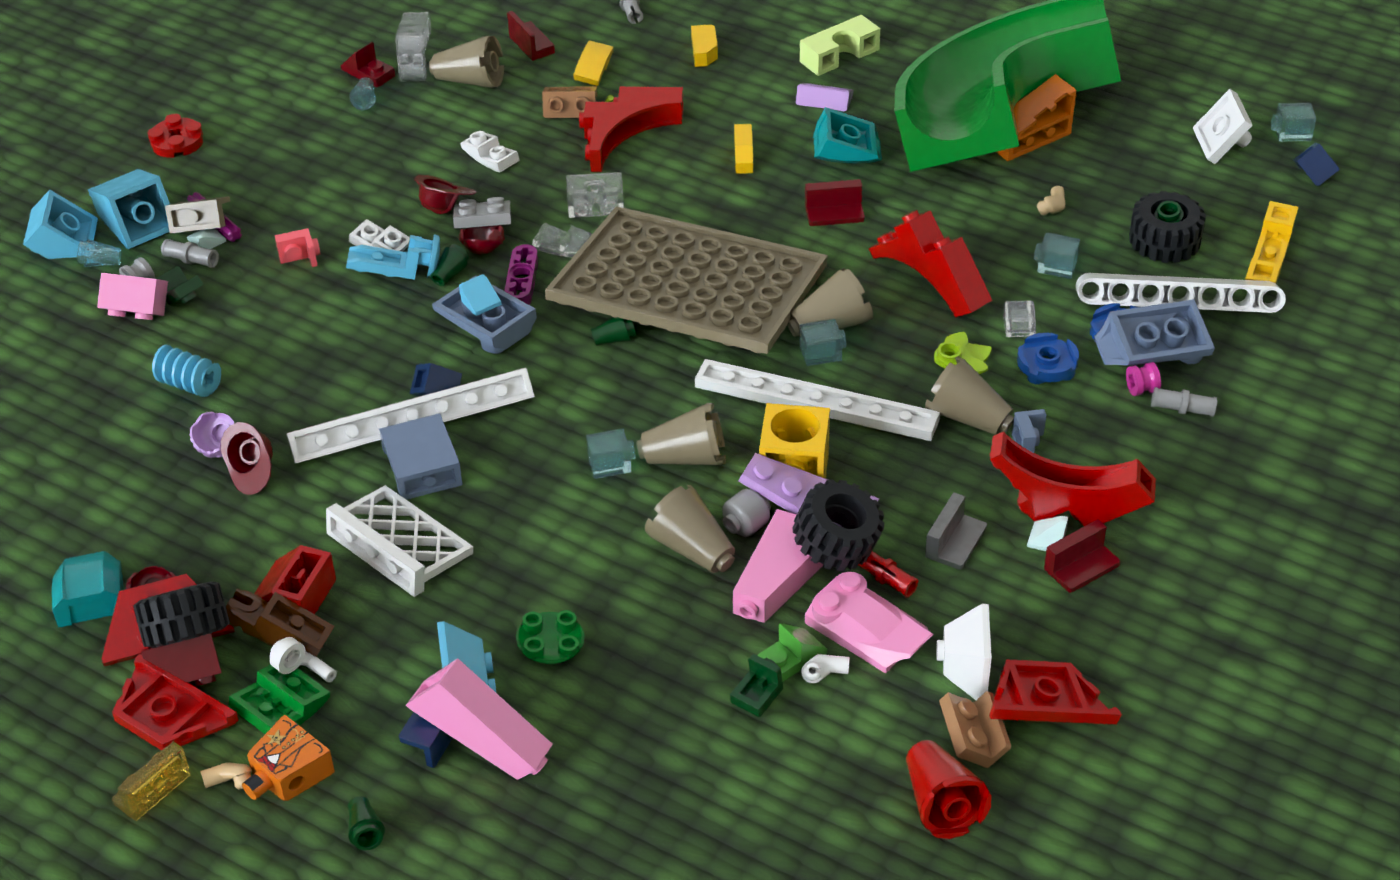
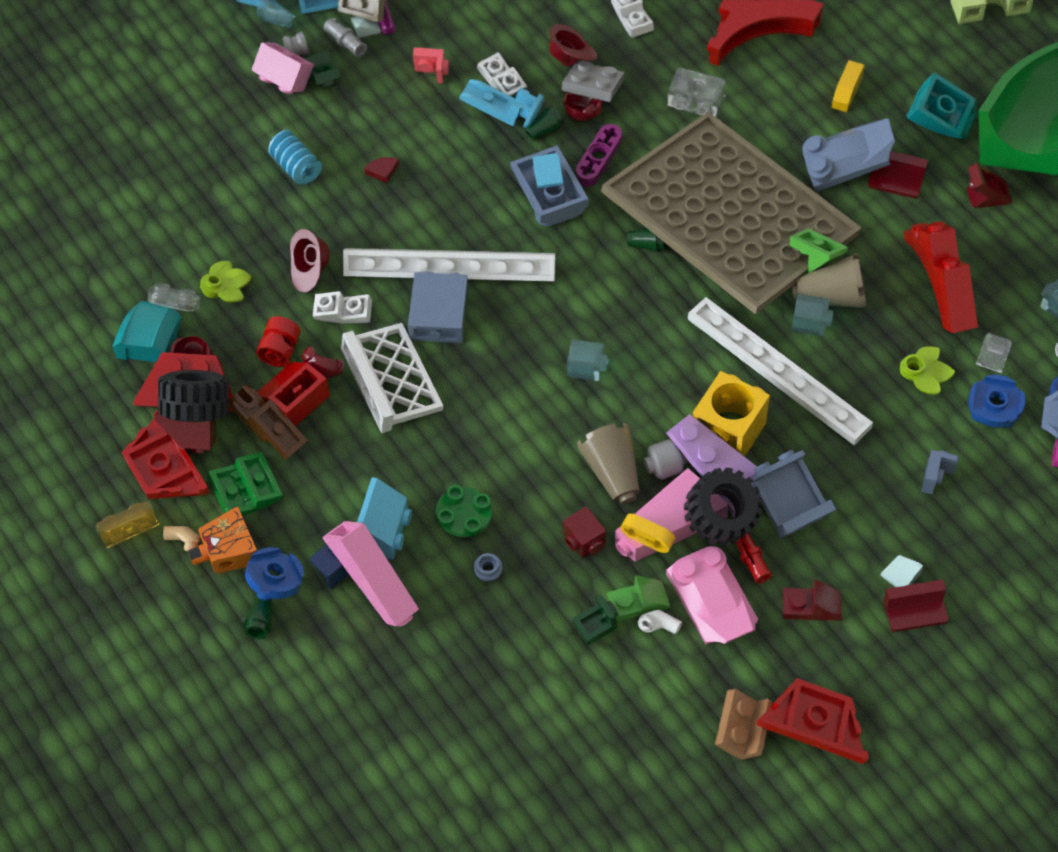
camera: 25 degrees right, 15 degrees up
lavender hair [189,412,235,458] -> none
white plate [270,637,337,682] -> none
dark blue panel [410,363,462,397] -> none
clear slope [532,223,592,257] -> none
dark tan cone [637,403,726,465] -> none
lavender slope [796,83,854,111] -> none
red cone [906,740,992,839] -> none
dark tan cone [925,356,1014,435] -> none
flat silver panel [925,492,987,570] -> none
white slope [936,604,992,700] -> none
red arch [990,431,1156,526] -> none
none -> clear plate [147,283,200,311]
none -> lime plate [200,261,252,302]
none -> blue plate [245,547,304,601]
none -> red wheel [256,316,301,367]
none -> dark red hair [301,346,344,379]
none -> white slope [313,291,372,323]
none -> dark red tile [364,157,399,183]
none -> sand blue plate [474,553,502,581]
none -> dark red brick [563,506,606,558]
none -> yellow beam [620,514,675,553]
none -> sand blue panel [751,450,836,539]
none -> dark red slope [782,580,841,621]
none -> bright green slope [790,228,848,273]
none -> sand blue slope [803,118,895,192]
none -> dark red slope [967,163,1012,208]

